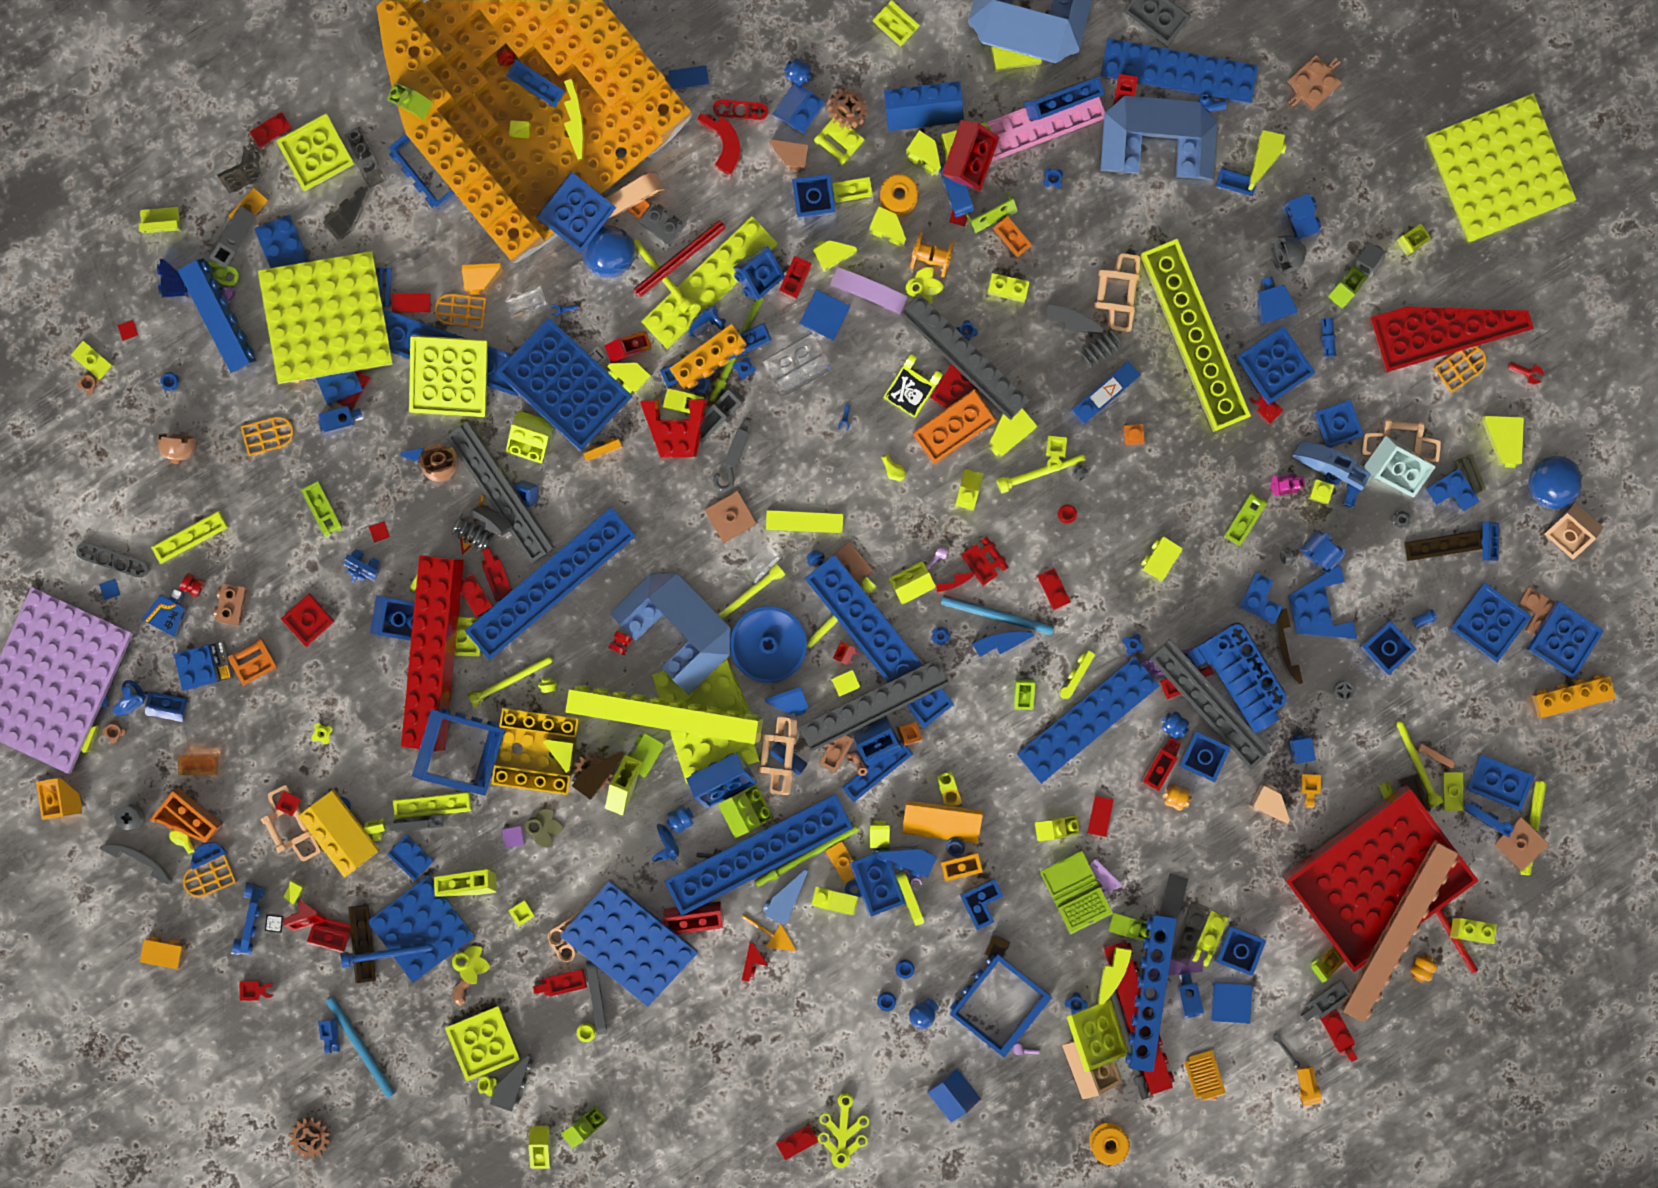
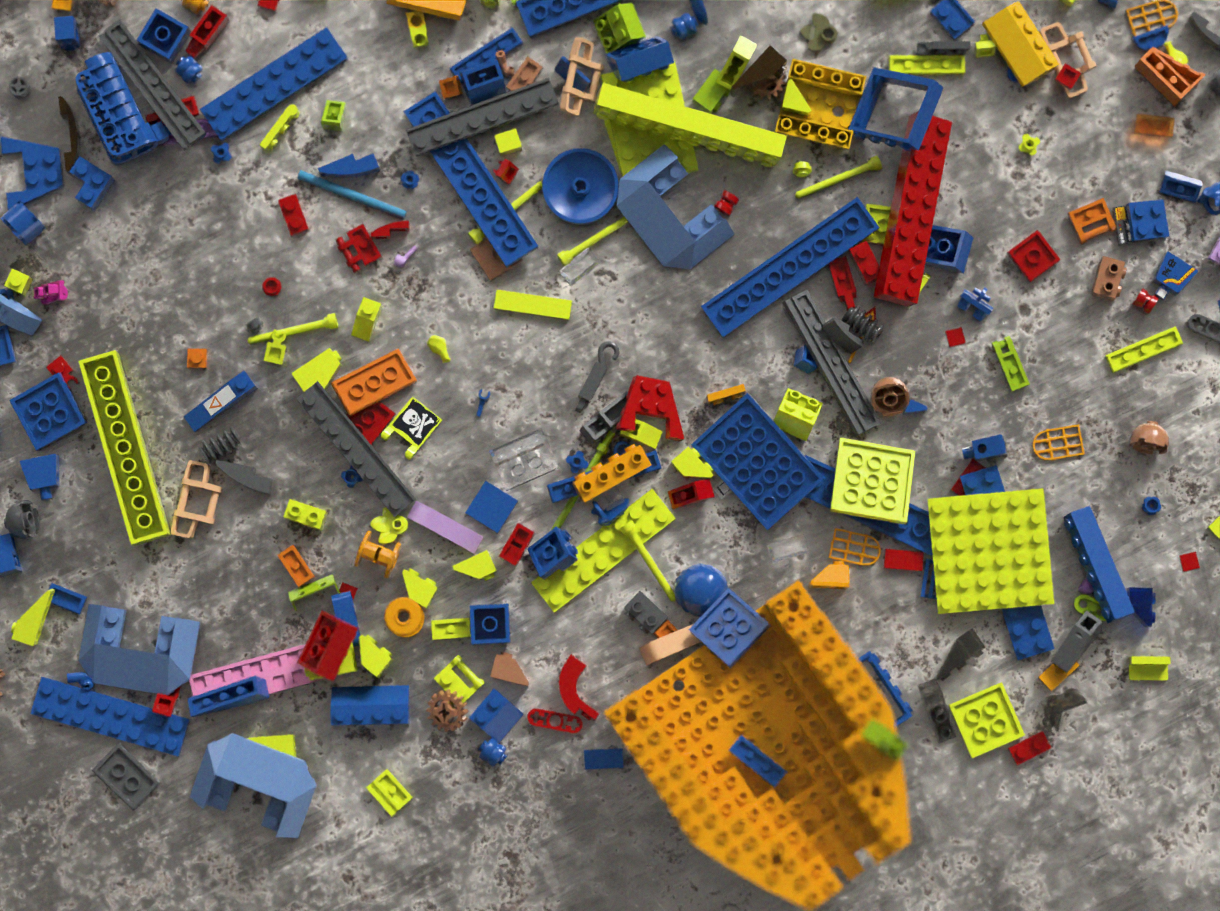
camera: 175 degrees left, 5 degrees down
red plate [497,49,515,67] -> none
medium lavender tile [502,826,525,848] -> none
neon yellow slope [509,120,531,138] -> none
blue hand [550,305,578,317] -> none
neon yellow slope [564,79,585,161] -> none
red axle [634,220,725,297] -> none
nougat plate [705,491,757,543] -> none
blue slope [765,687,808,717] -> none
blue plate [806,550,825,567] -> none
neon yellow panel [889,561,936,604] -> none
blue plate [1043,168,1063,188] -> none
neon yellow brick [1141,537,1183,582] -> none
lime plate [1223,492,1268,547] -> none
dark grey plate [1280,547,1296,566] -> none

